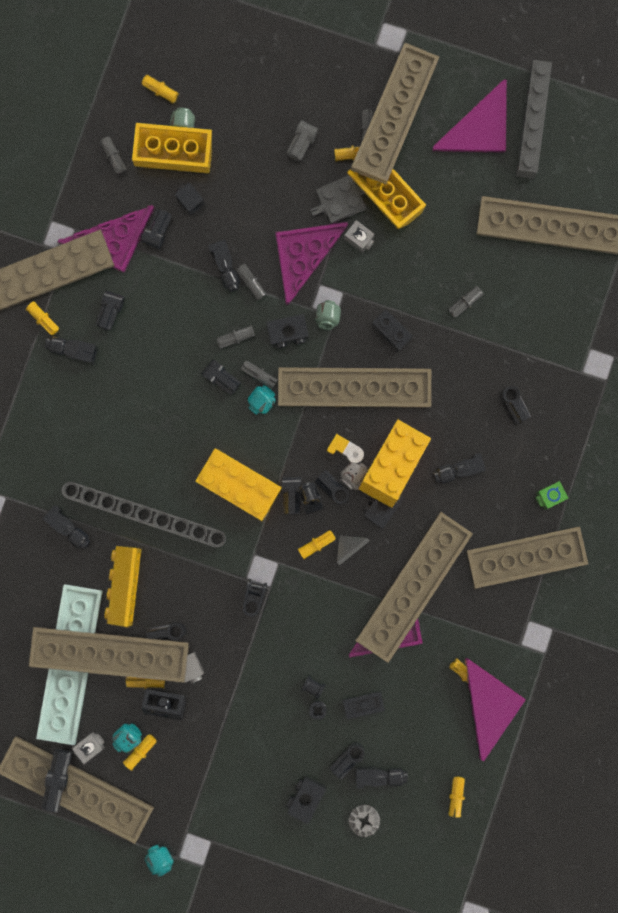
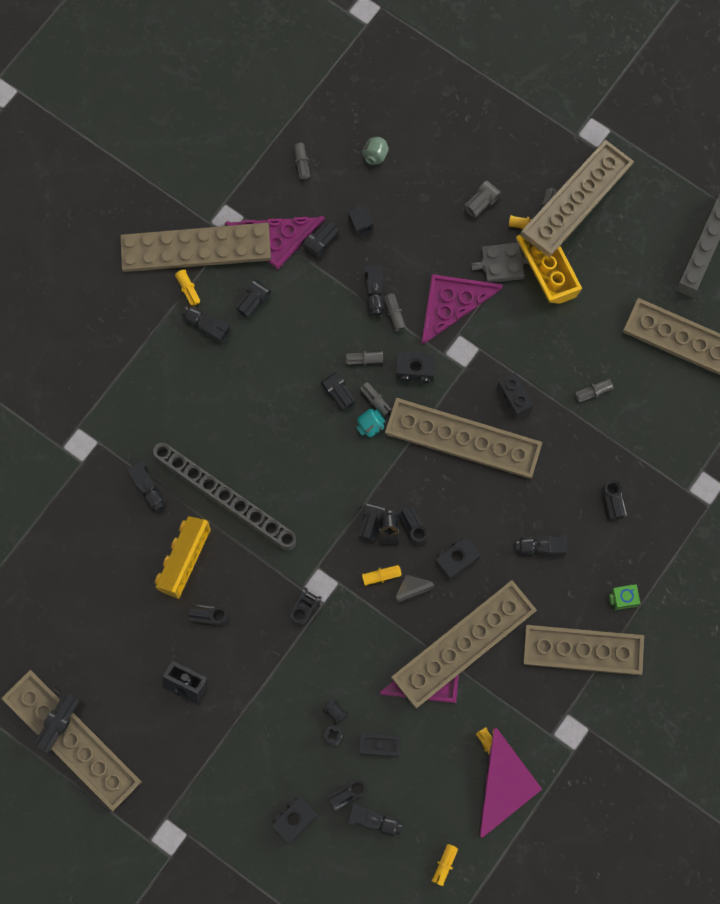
camera: 15 degrees right, 10 degrees down
dark tan plate [29,627,189,682] -> none
light aqua plate [36,584,103,745] -> none
light grey brick [72,732,105,764] -> none
teal head [112,724,142,753] -> none
yellow axle [123,734,157,770] -> none
yellow axle [126,677,165,689] -> none
yellow slope [132,123,212,173] -> none
yellow axle [142,75,179,103] -> none
teal head [144,845,173,877] -> none
light grey brick [185,652,204,684] -> none
yellow brick [195,448,282,521] -> none
sand green head [315,300,341,330] -> none
leg [326,434,364,463] -> none
light grey head [340,462,368,491] -> none
light grey brick [344,220,375,252] -> none
light grey gear [349,805,380,837] -> none
yellow brick [358,420,431,508] -> none
magenta tile [433,80,506,152] -> none

